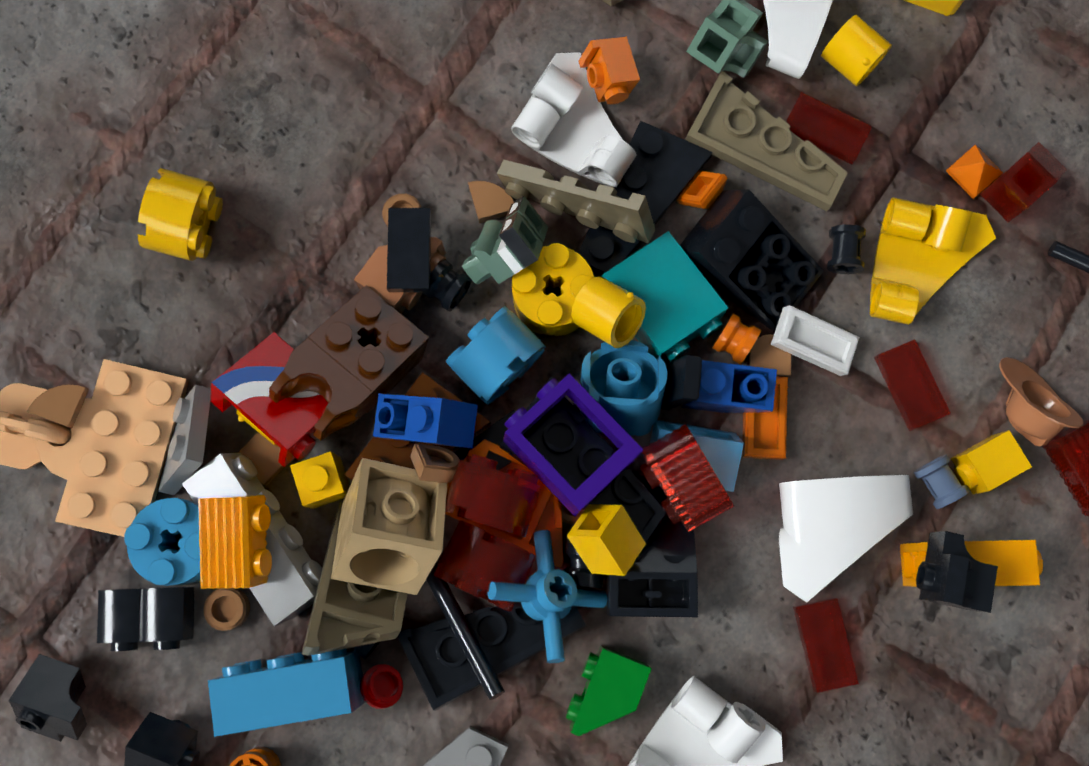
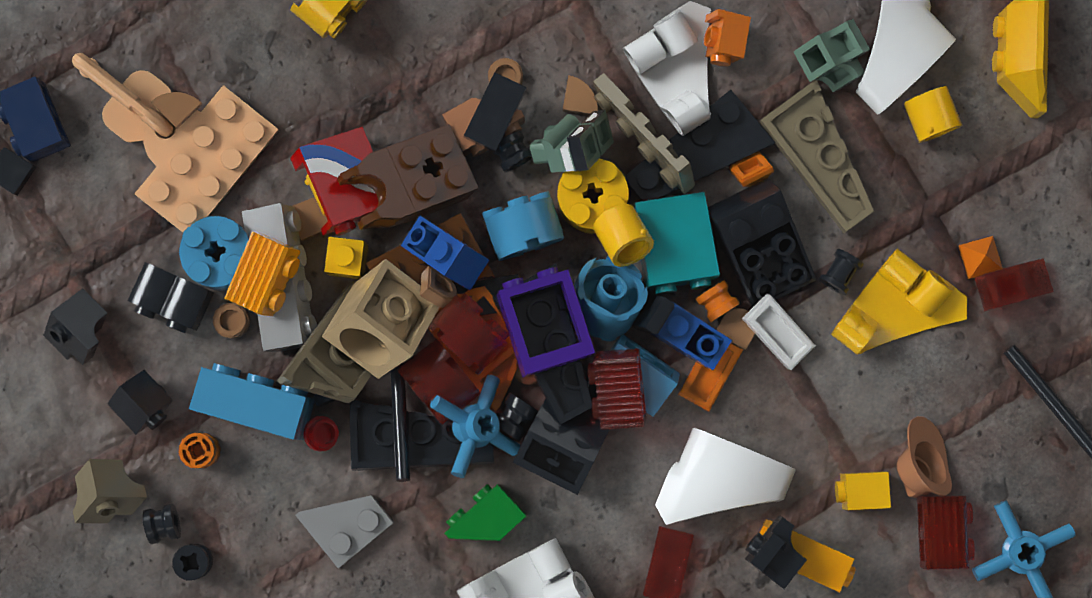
camera: 30 degrees right, 5 degrees up
light grey wing [158,384,211,495] -> none
yellow brick [566,504,646,576] -> none
clear red tile [786,92,872,165] -> none
clear red tile [874,339,951,431] -> none
sand blue bush [913,454,970,509] -> none

